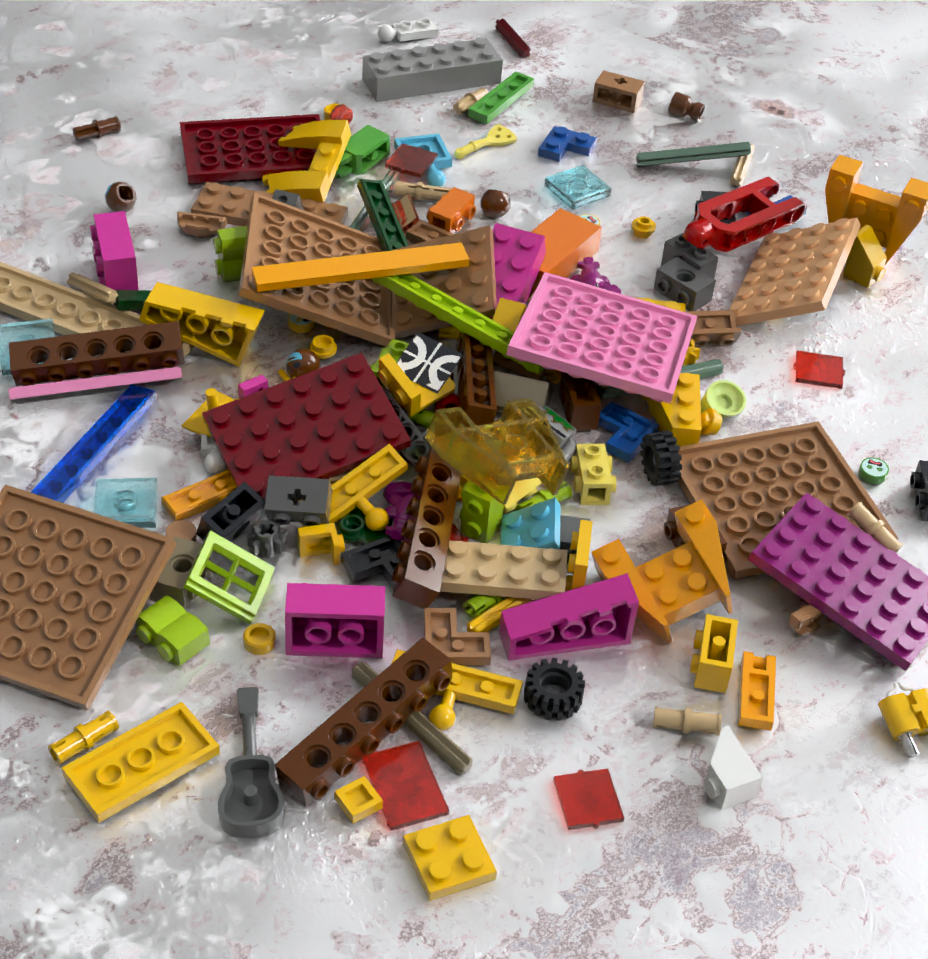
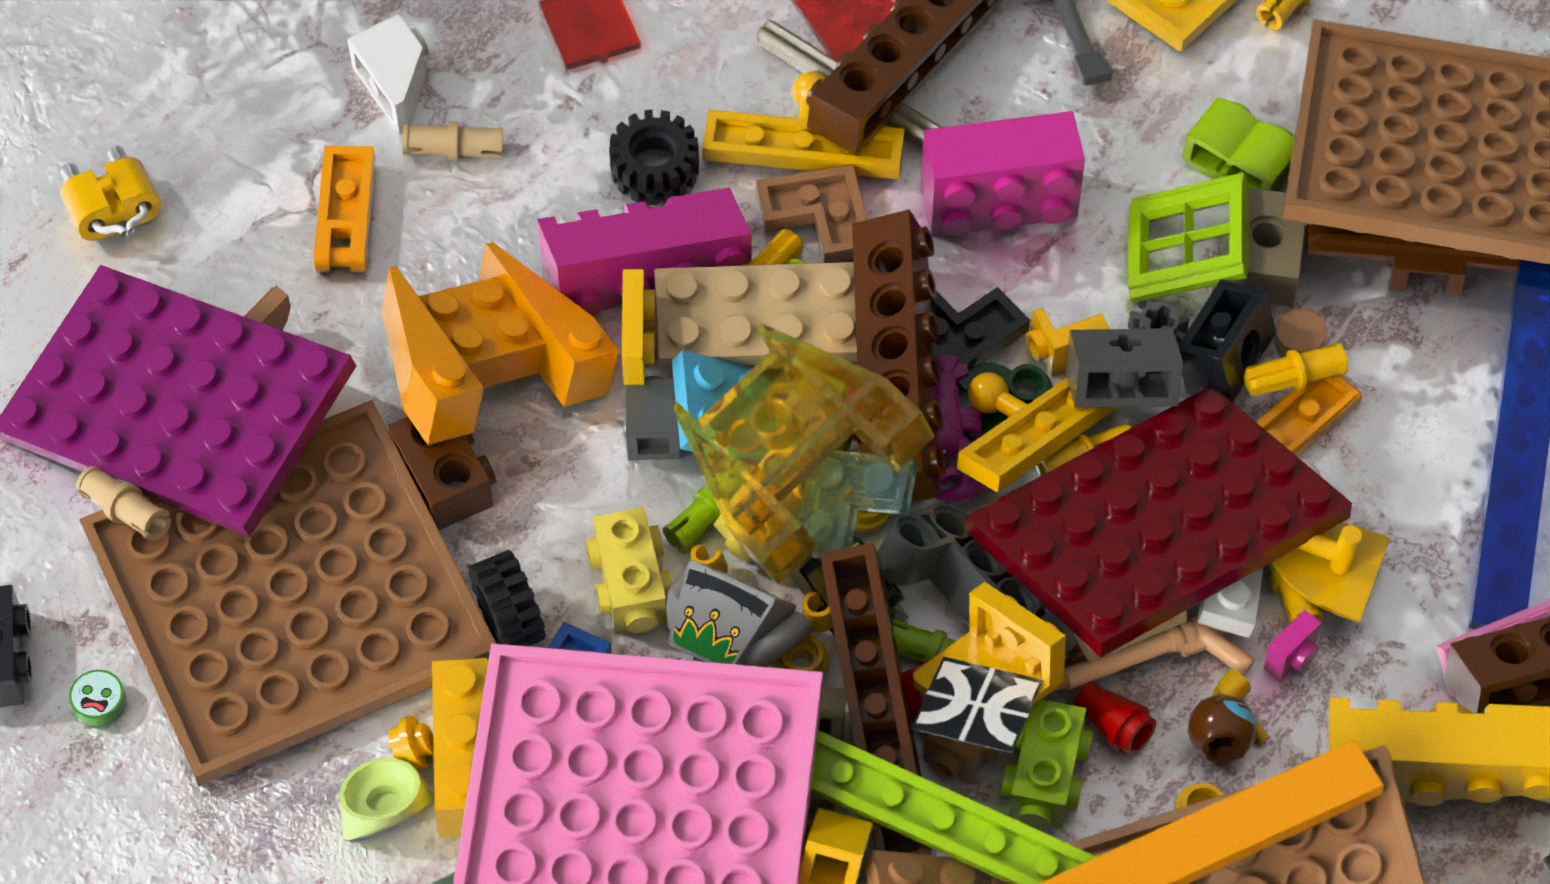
camera: 175 degrees right, 15 degrees up
clear light blue plate [94,478,158,528] -> none
yellow tile [243,623,276,655] -> none
yellow brick [690,614,738,693] -> none
none -> yellow axle [1243,342,1348,396]

